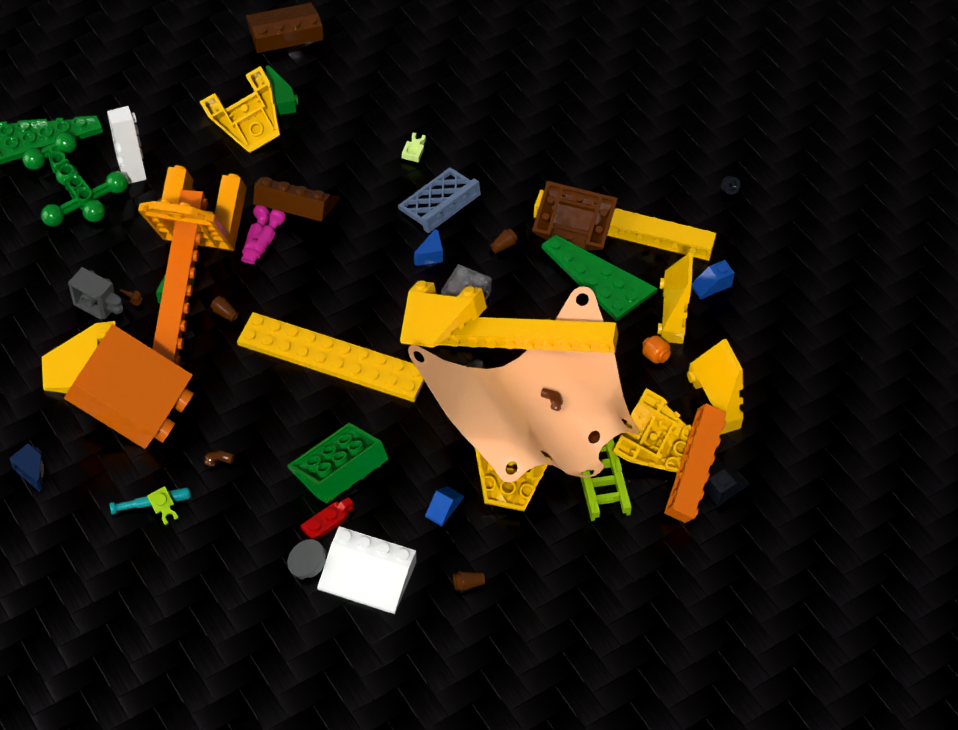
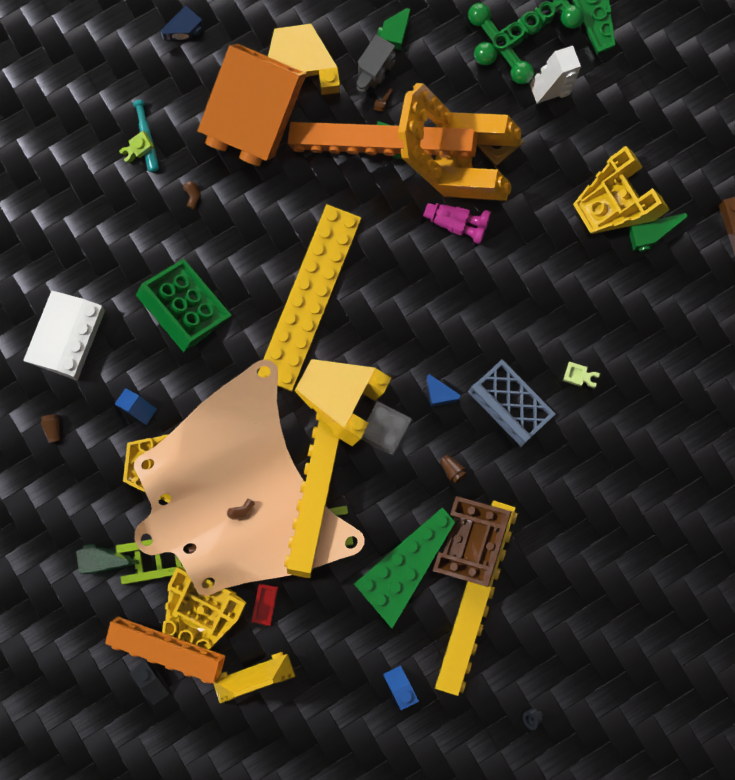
camera: 90 degrees right, 25 degrees up
reddish brown cone [210,296,239,322] -> none
reddish brown slope [253,177,340,222] -> none
dark grey tile [287,539,327,579] -> none
red hinge [301,497,354,541] -> none
orange head [642,336,671,364] -> none
yellow wedge [657,253,693,344] -> none
none -> clear green slope [76,544,139,574]
none -> red tile [251,584,278,626]
none -> green slope [377,8,410,50]

